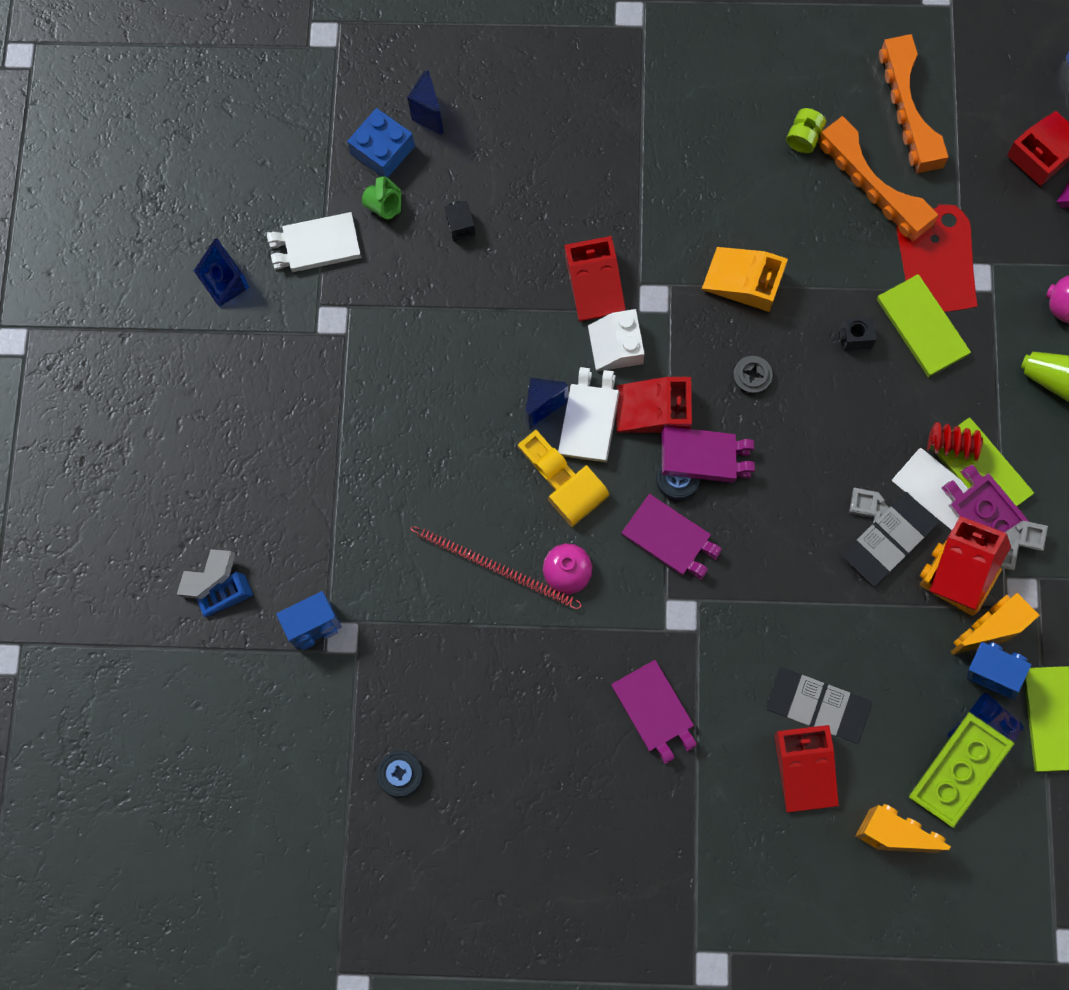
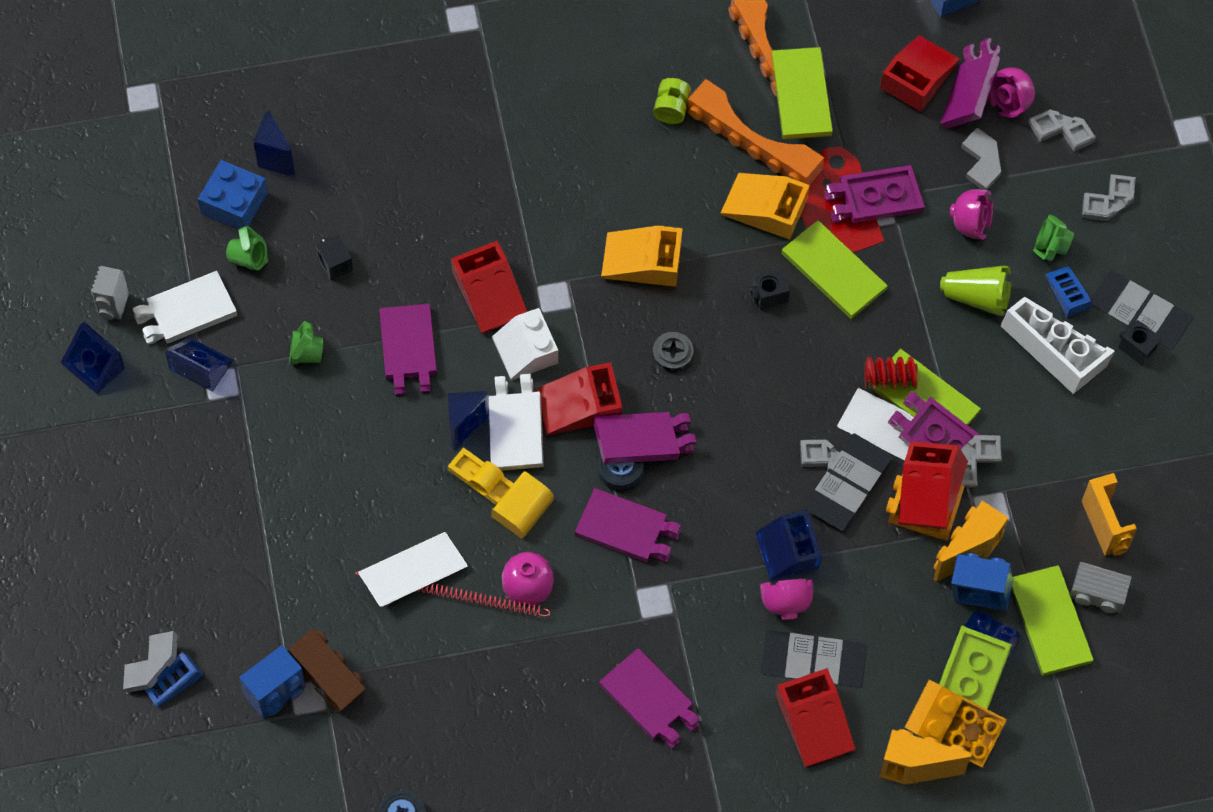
camera: 20 degrees left, 10 degrees down
none -> light grey brick [91,266,129,320]
none -> clear blue slope [165,337,233,392]
none -> reddish brown wedge [287,628,365,713]
none -> bright green piece [289,321,323,364]
none -> white sticker [358,532,468,607]
none -> magenta tile [379,304,437,395]
none -> light orange slope [720,173,810,240]
none -> clear blue slope [755,510,822,581]
none -> dark pink cylinder [760,579,813,620]
none -> lime tile [772,47,832,139]
none -> magenta tile [824,165,925,223]
none -> light orange slope [905,680,1007,768]

